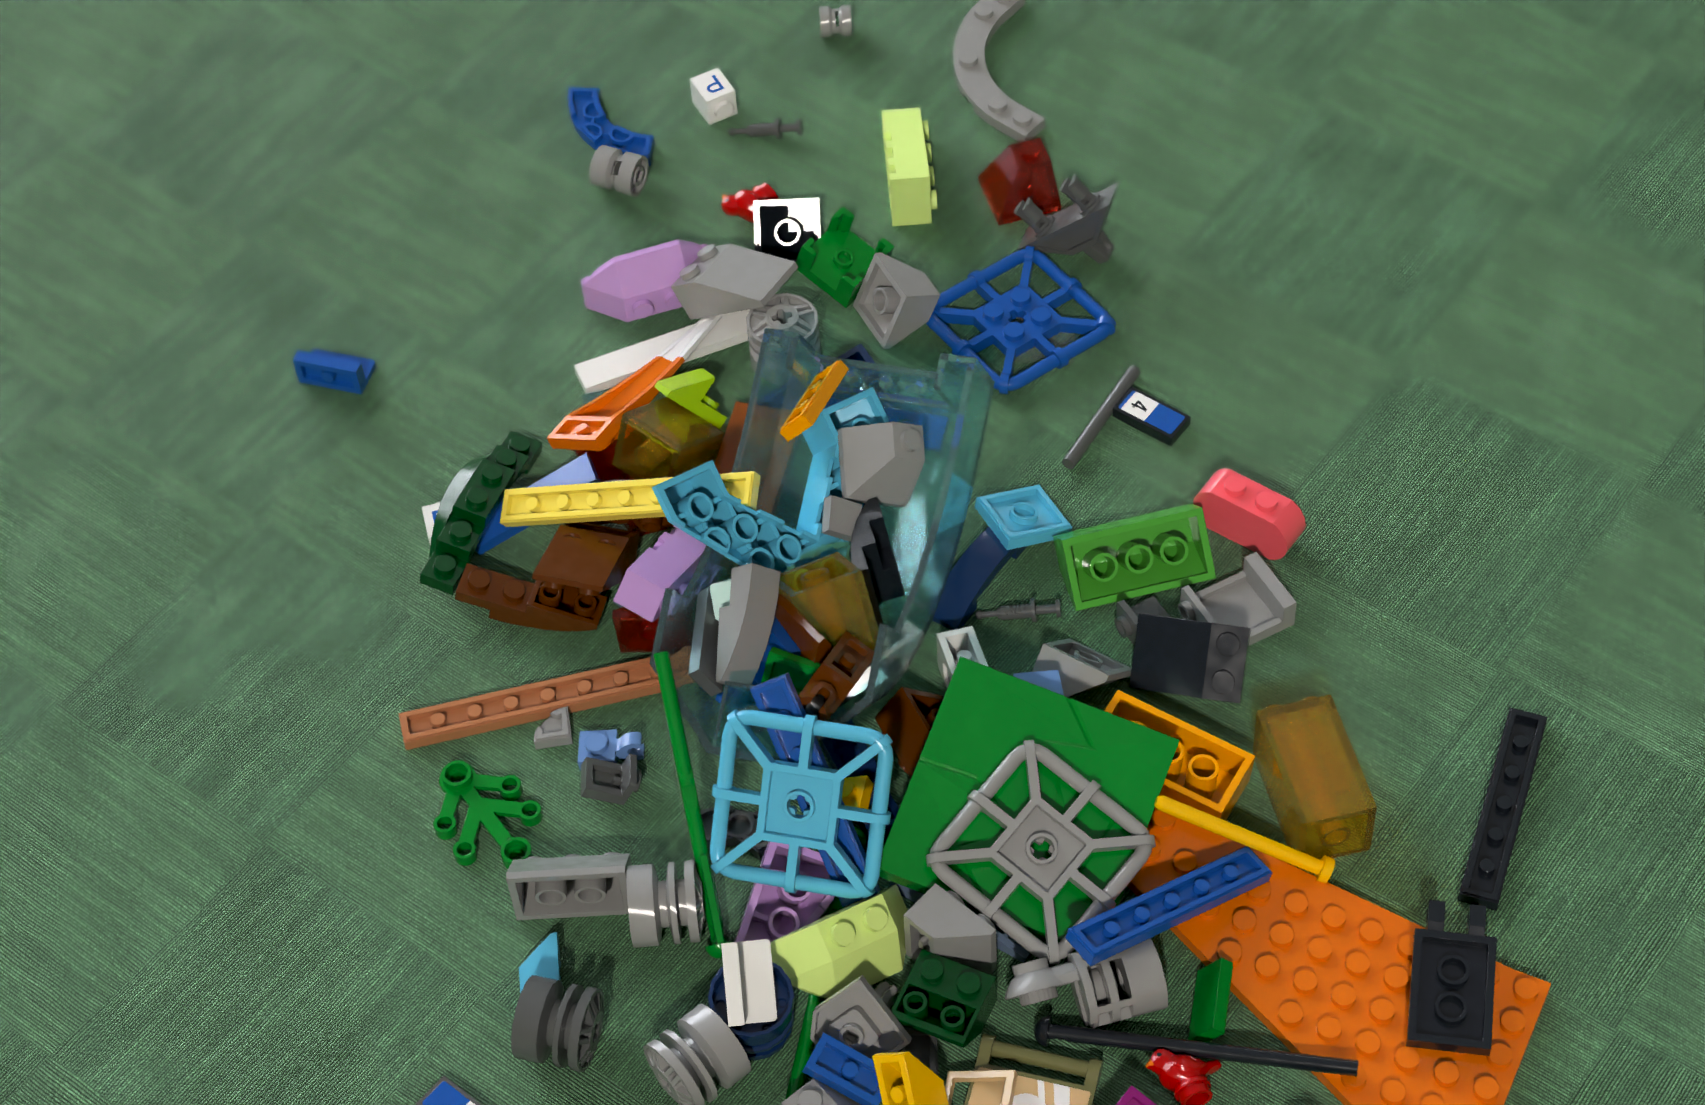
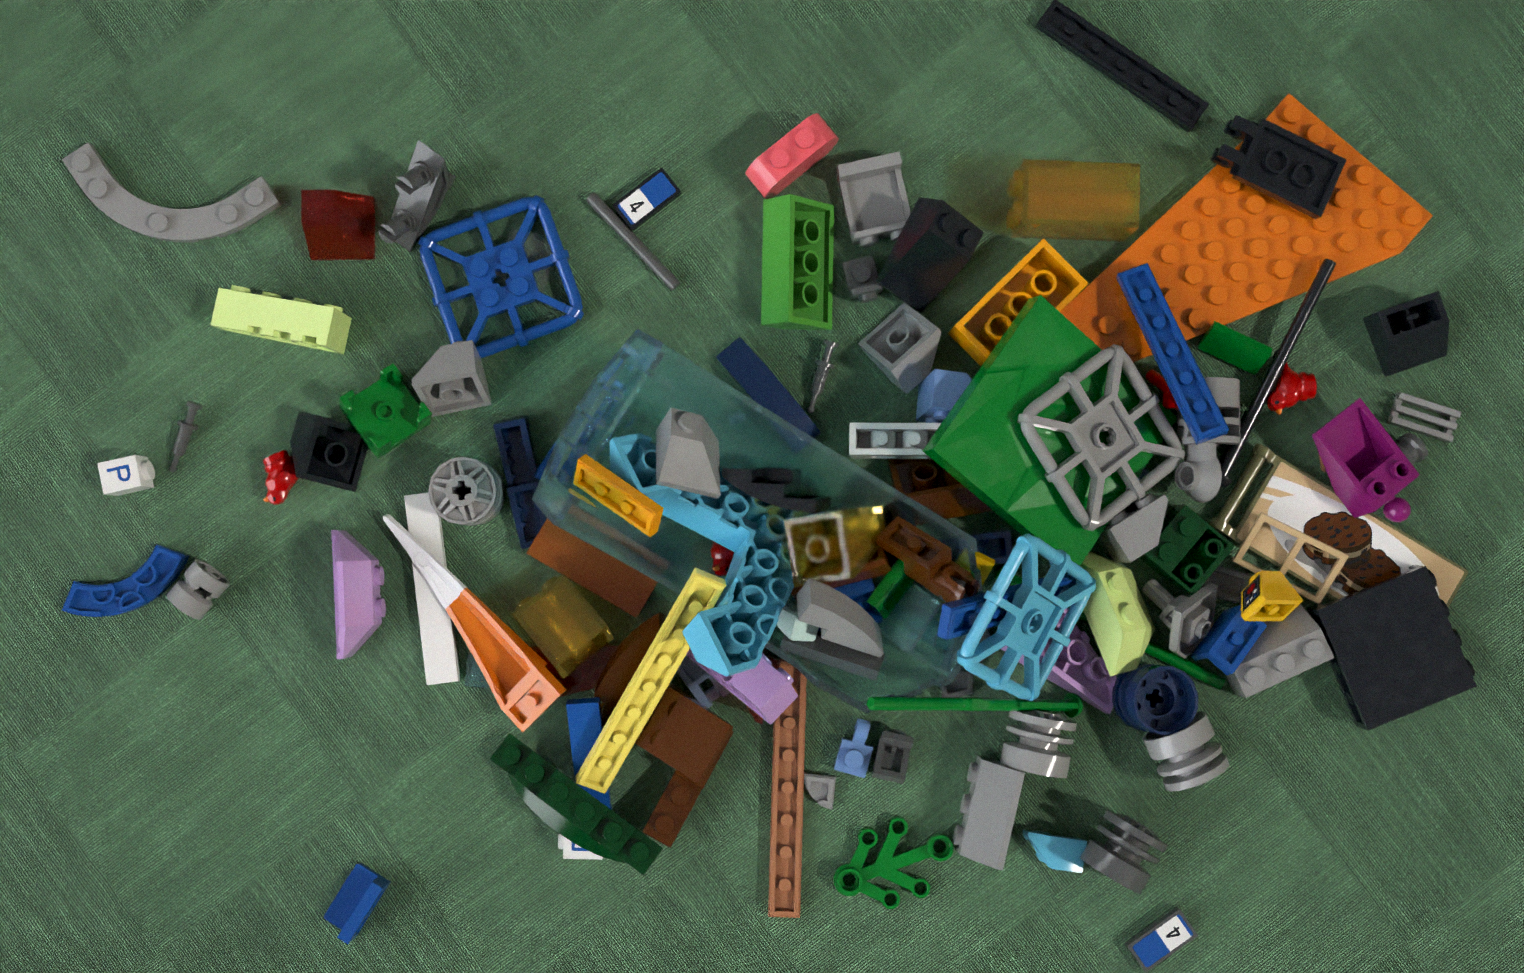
camera: 75 degrees left, 35 degrees up
lime slope [654,368,727,429] -> none
light grey slope [671,244,798,320] -> none
white panel [721,939,777,1027] -> none
light grey wheel [819,5,852,38] -> none
light grey tile [821,495,862,542] -> none
medium azure tile [975,485,1072,550] -> none
yellow bar [1154,795,1335,883] -> none

